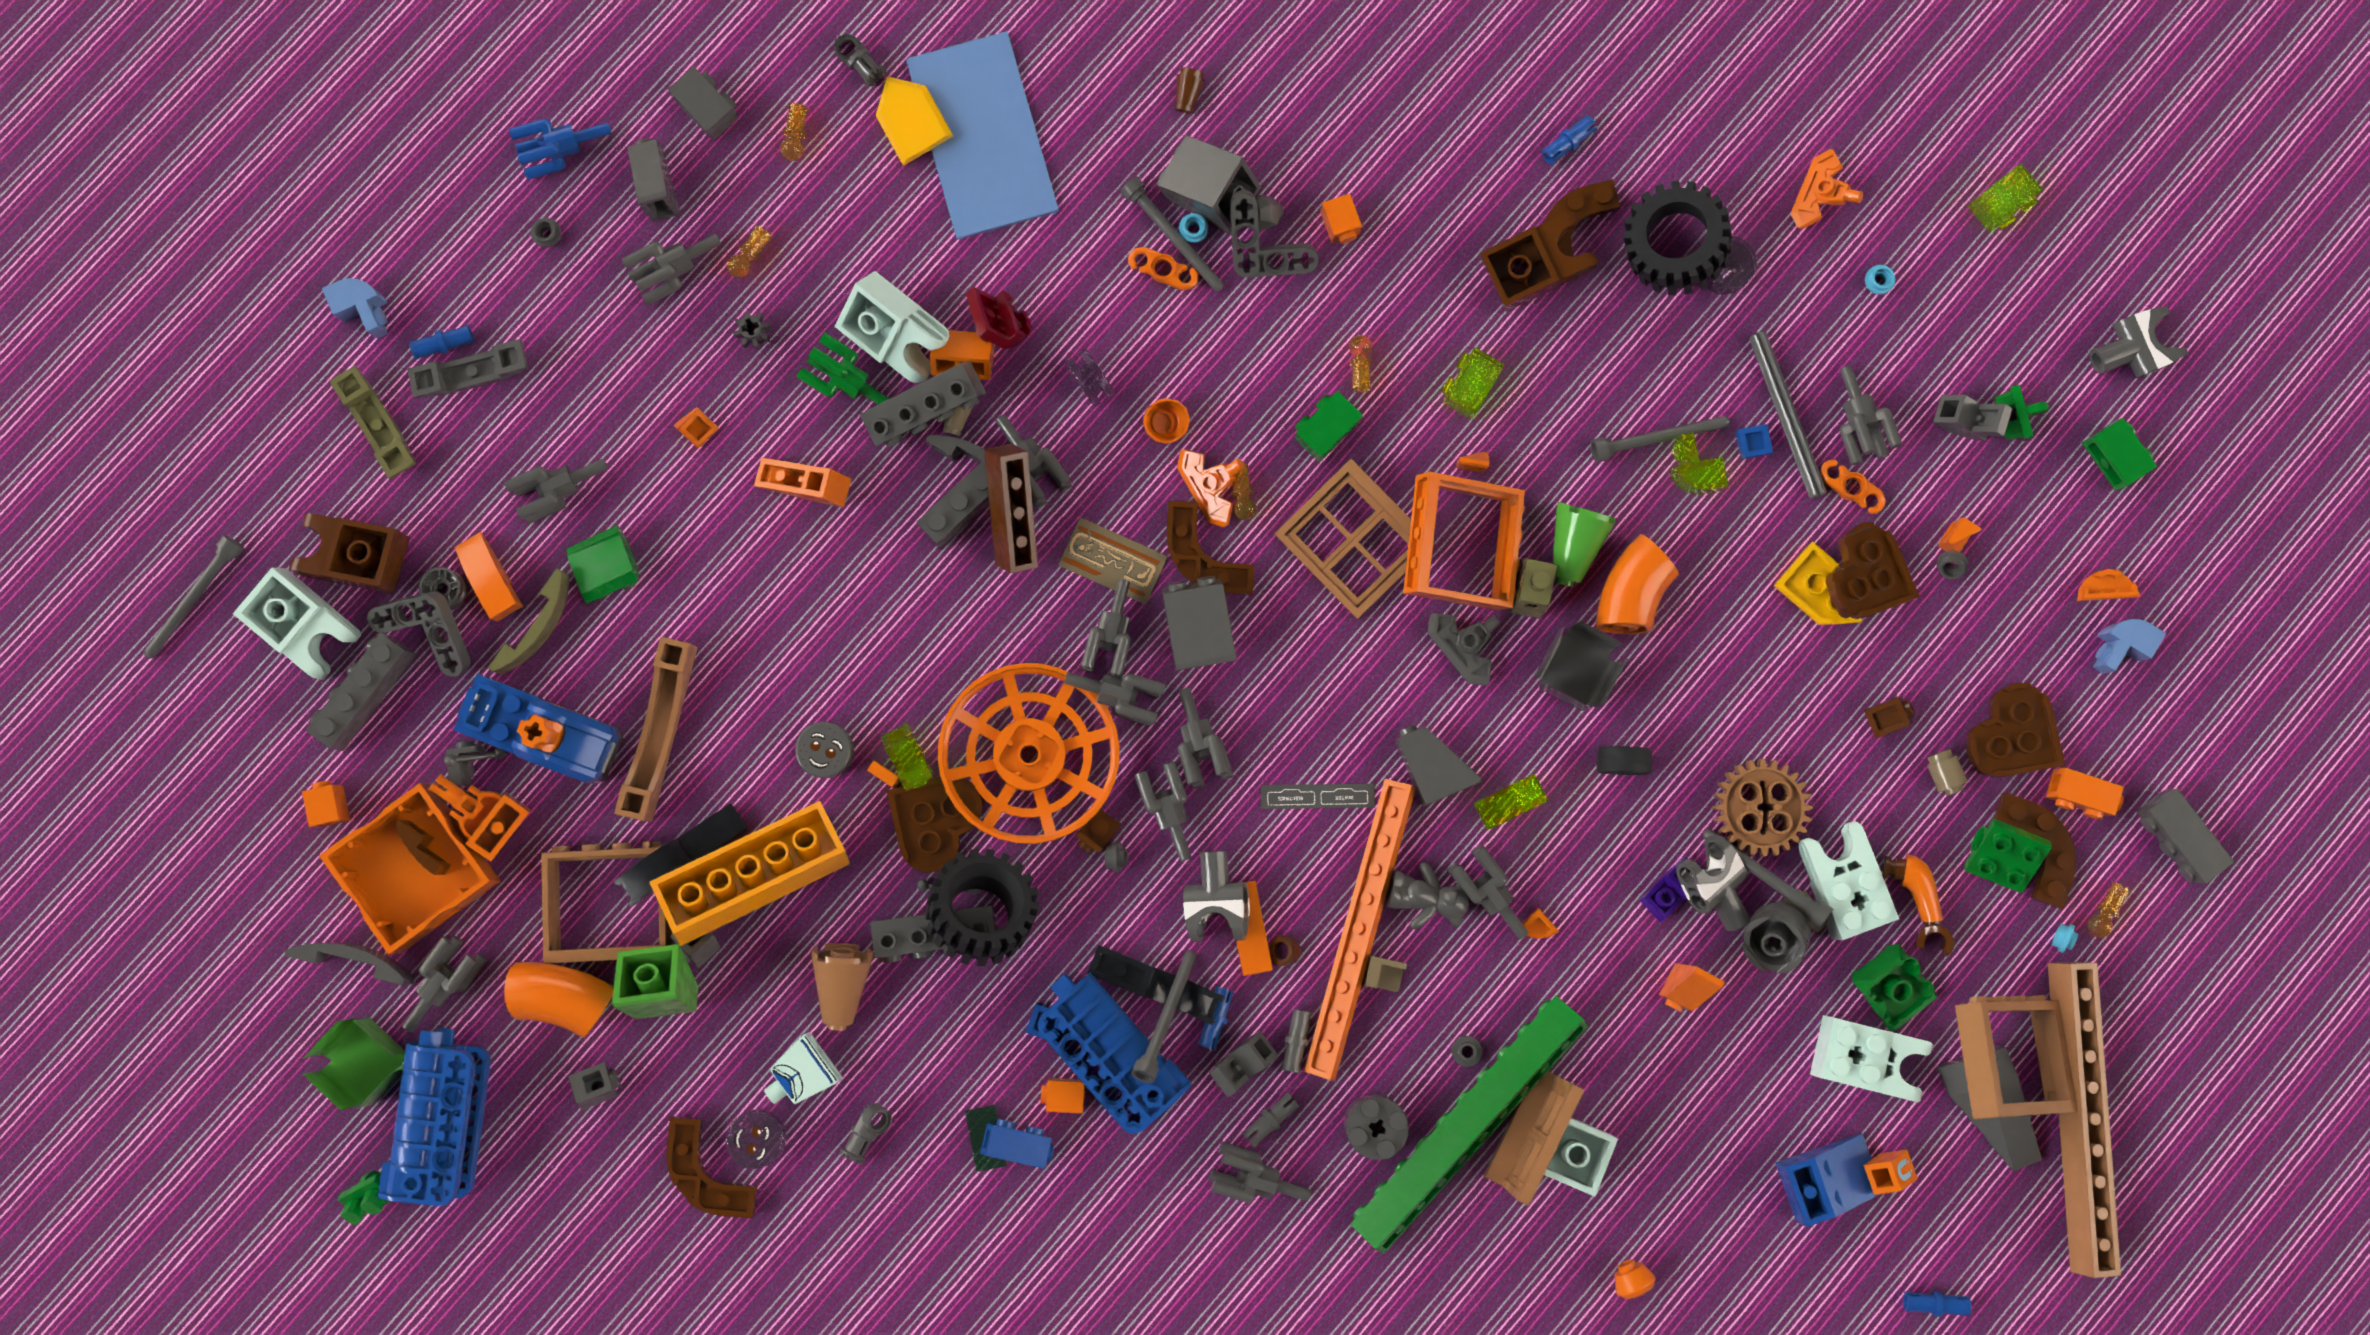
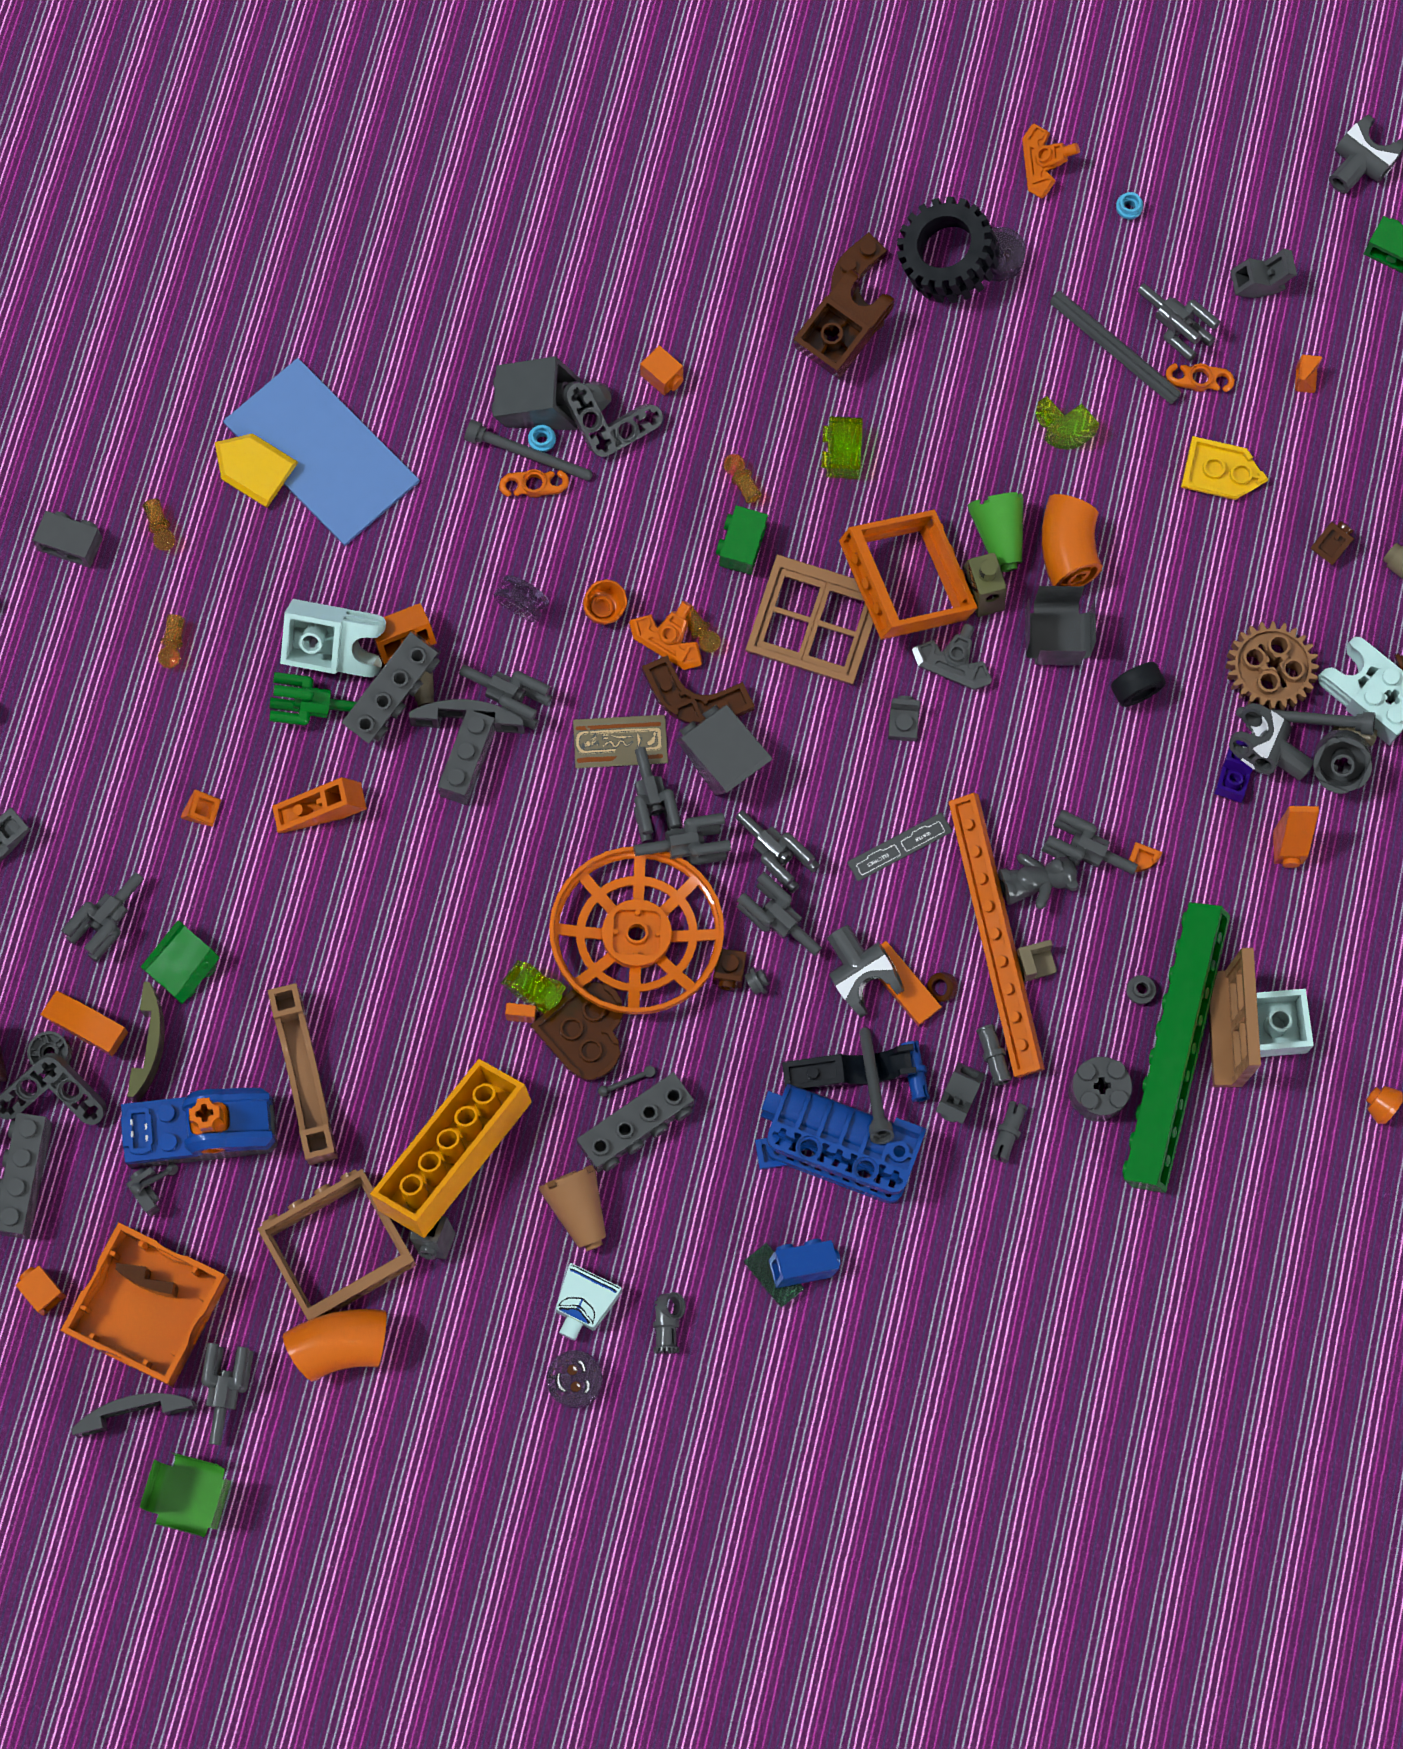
camera: 25 degrees left, 10 degrees down
green hips [337,1170,391,1225] -> none
blue piece [378,1027,491,1206] -> none
orange brick [428,774,531,862] -> none
dark grey brick [568,1062,621,1112] -> none
bright green slope [612,944,698,1019] -> none
black piece [614,803,748,907] -> none
dark grey plant [621,234,721,306] -> none
dark grey slope [627,139,681,222] -> none
reddish brown plate [666,1116,758,1218] -> none
dark grey gear [733,311,772,350] -> none
dark grey head [795,722,854,778] -> none
dark grey connector [834,33,886,87] -> none
black tyre [925,849,1039,966] -> none
dark red slope [966,286,1032,349] -> none
reddish brown brick [984,444,1038,574] -> none
orange brick [1041,1077,1085,1114] -> none
reddish brown cone [1175,67,1205,114] -> none
dark grey plant [1208,1141,1311,1203] -> none
dark grey slope [1394,724,1481,806] -> none
orange slope [1456,452,1490,473] -> none
clear neon green brick [1474,773,1549,830] -> none
blue pin [1541,115,1597,165] -> none
dark grey piece [1590,416,1730,463] -> none
blue tile [1735,424,1773,460] -> none
reddish brown plate [1825,522,1920,619] -> none
dark grey plate [1937,551,1969,579] -> none
clear neon green brick [1967,163,2043,233] -> none
green hips [1994,384,2049,442] -> none
none -> dark grey bracket [888,696,920,742]

